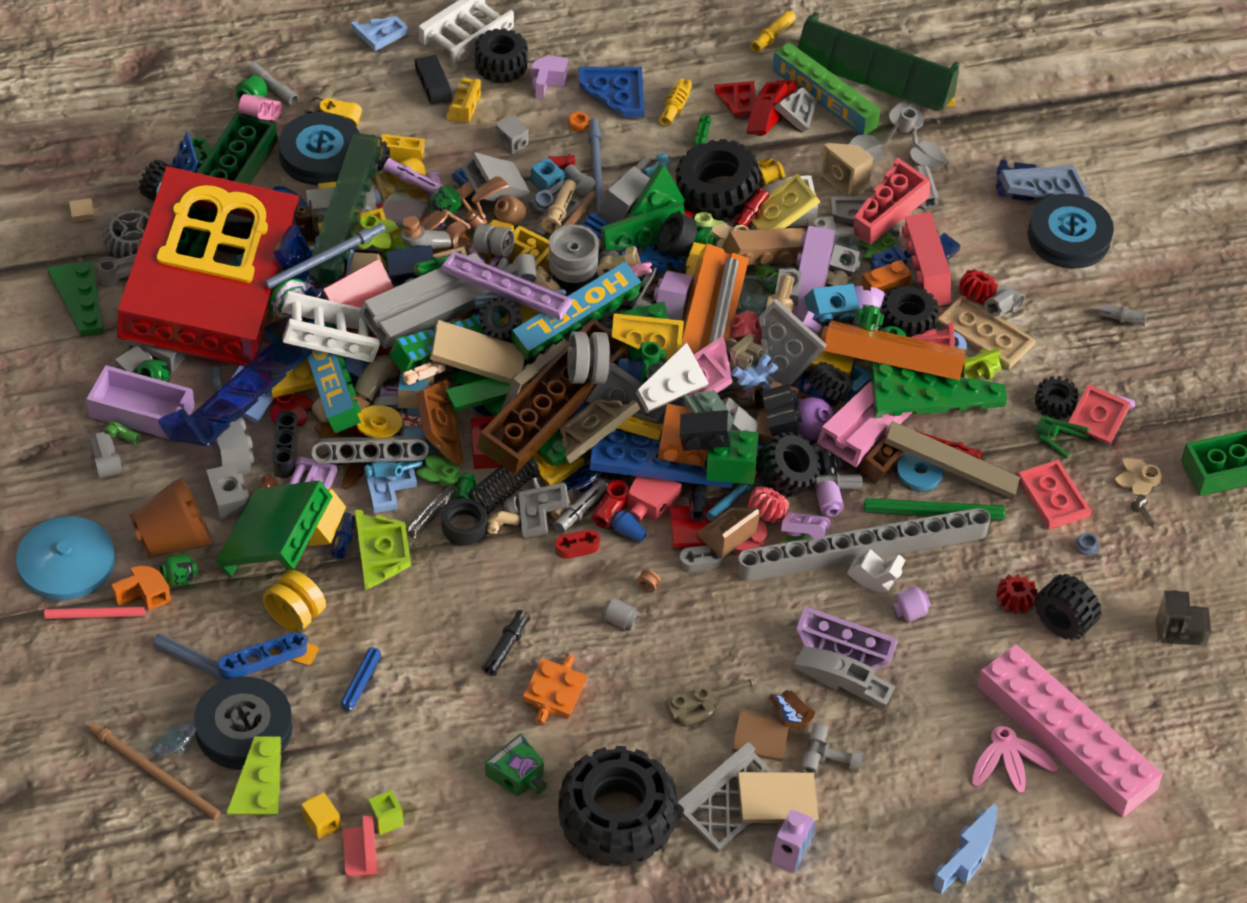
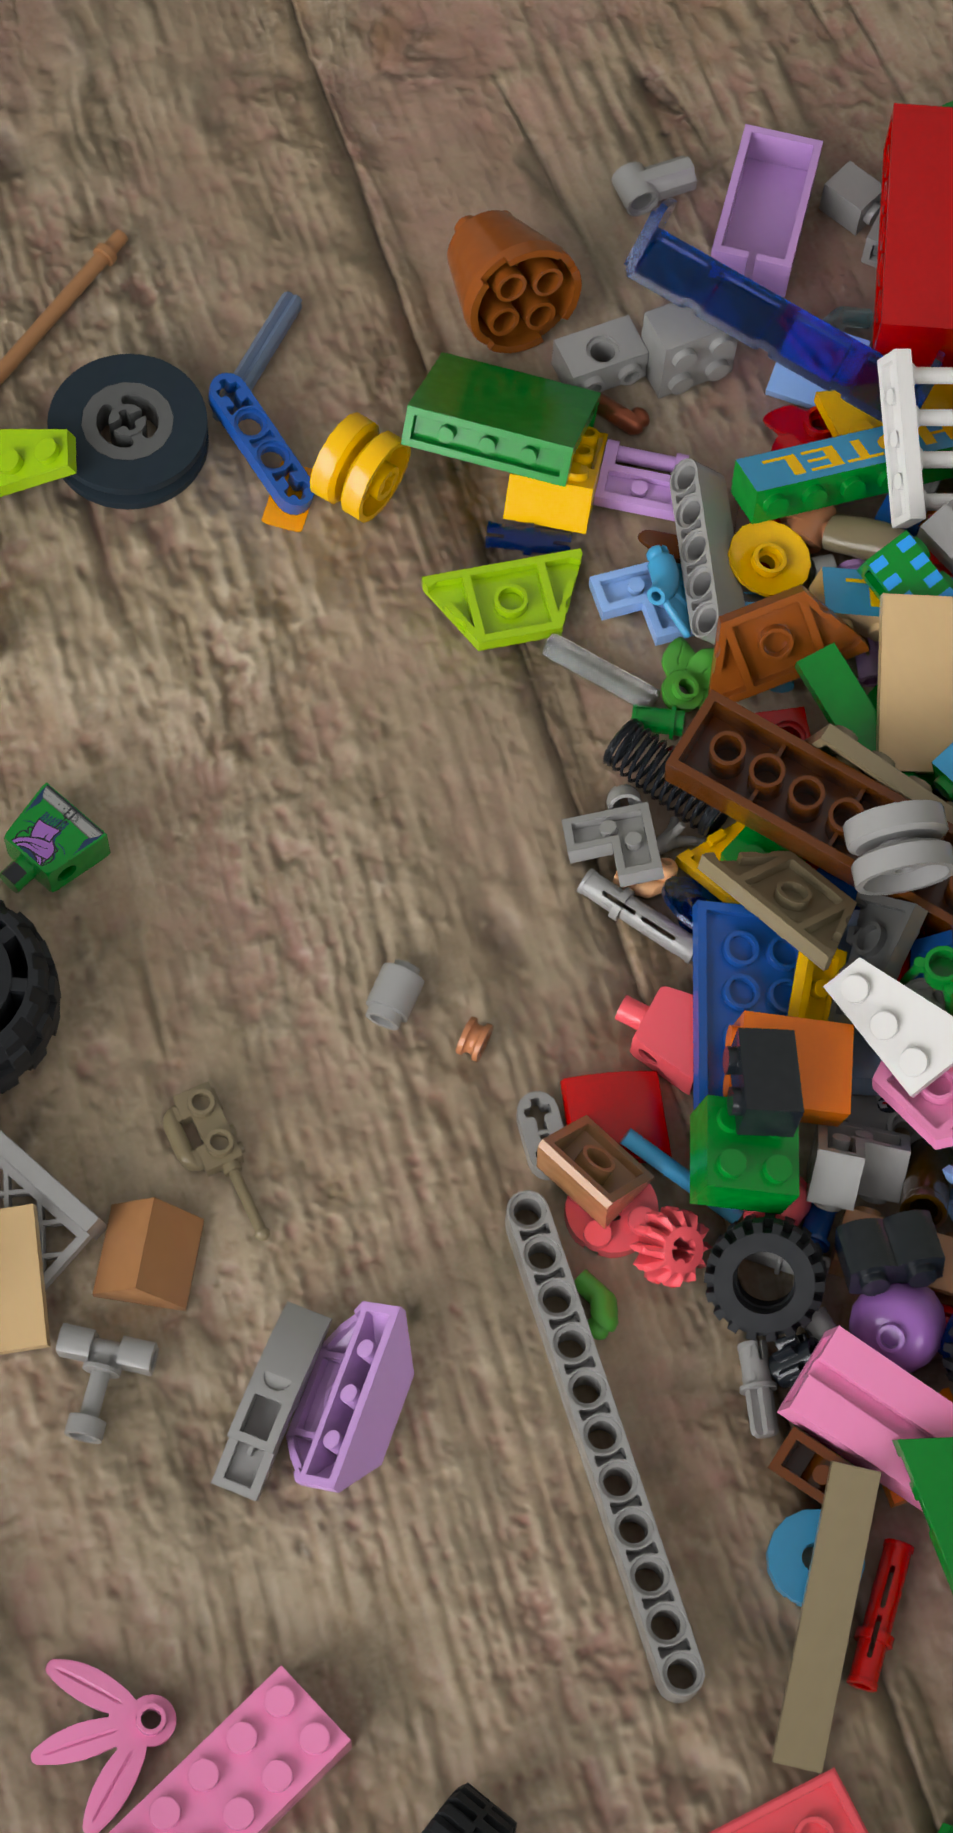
camera: 85 degrees right, 15 degrees up
dark azure dish [16,516,115,600] -> none
coral bar [44,607,145,619] -> none
bright green arm [104,421,141,445] -> none
orange brick [112,566,171,611] -> none
green head [136,360,171,382] -> none
clear light blue dish [151,721,196,756] -> none
green head [160,554,198,587] -> none
black beam [272,411,299,479] -> none
blue axle [341,647,381,711] -> none
light nougat axle [402,360,446,385] -> none
black tyre [441,498,487,545] -> none
black pin [482,610,530,676] -> none
tan arm [486,511,520,534] -> none
orange plate [522,653,587,725] -> none
red beam [555,529,600,559] -> none
red piece [591,480,628,529] -> none
blue cone [611,510,648,543] -> none
sand green plate [682,390,734,426] -> none
black pin [689,484,708,522] -> none
reddish brown arm [769,690,815,728] -> none
lavender plate [781,512,831,540] -> none
lavender brick [816,481,844,517] -> none
white brick [847,549,906,592] -> none
green axle [863,498,1005,520] -> none
lavender head [893,586,931,622] -> none
red gear [996,573,1038,615] -> none

